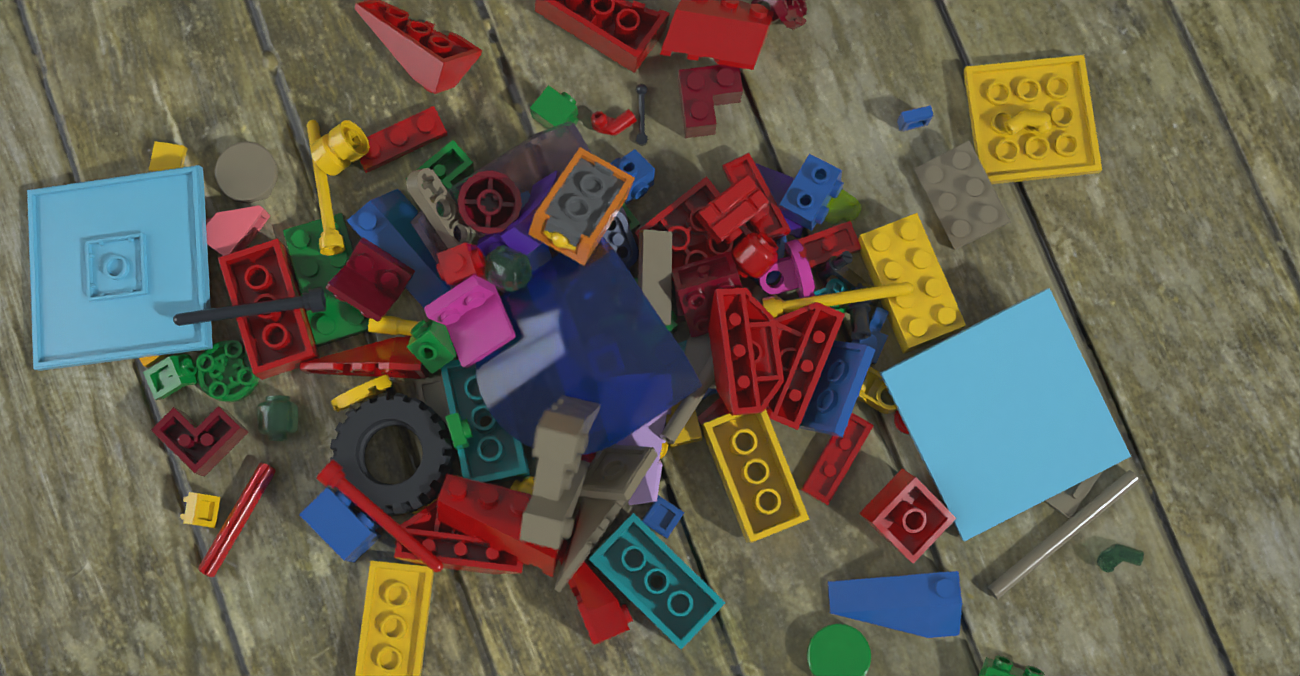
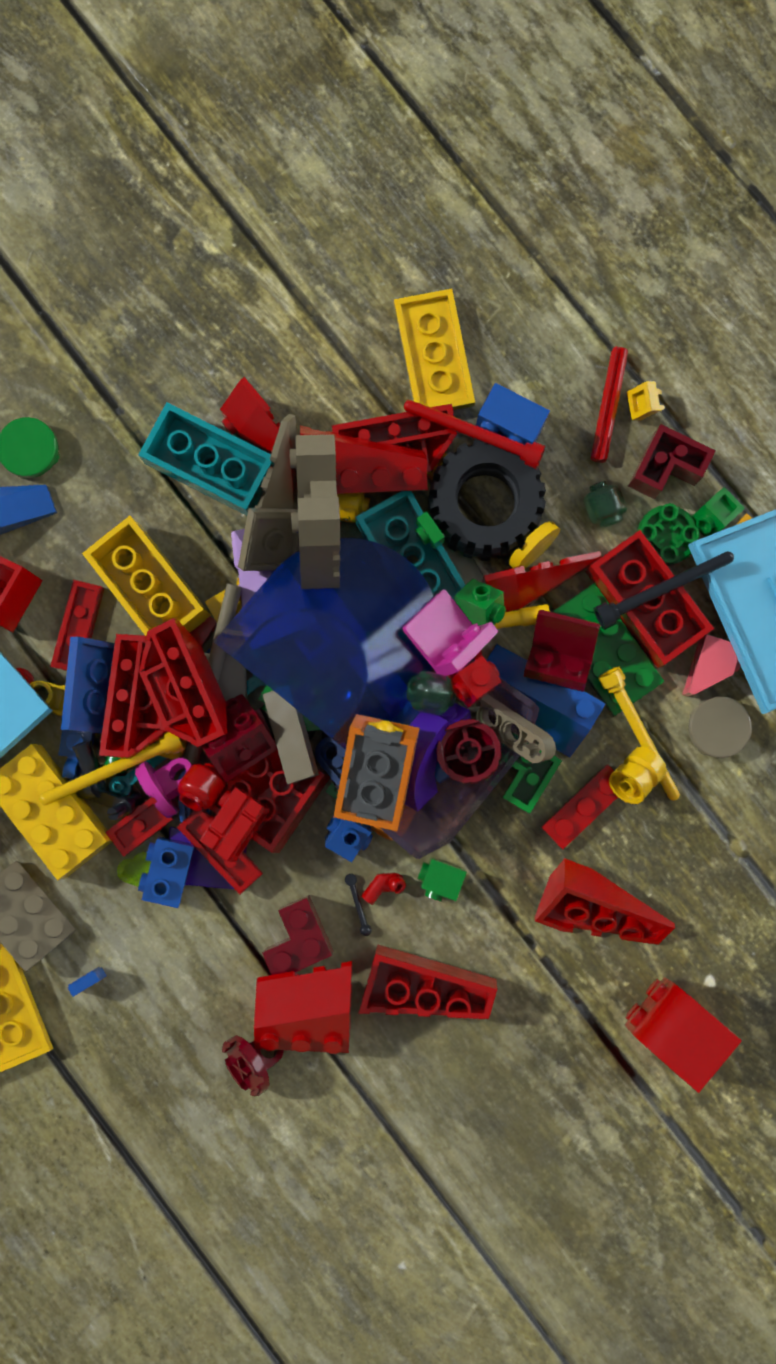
camera: 170 degrees right, 5 degrees up
blue tile [642,495,684,539] -> none

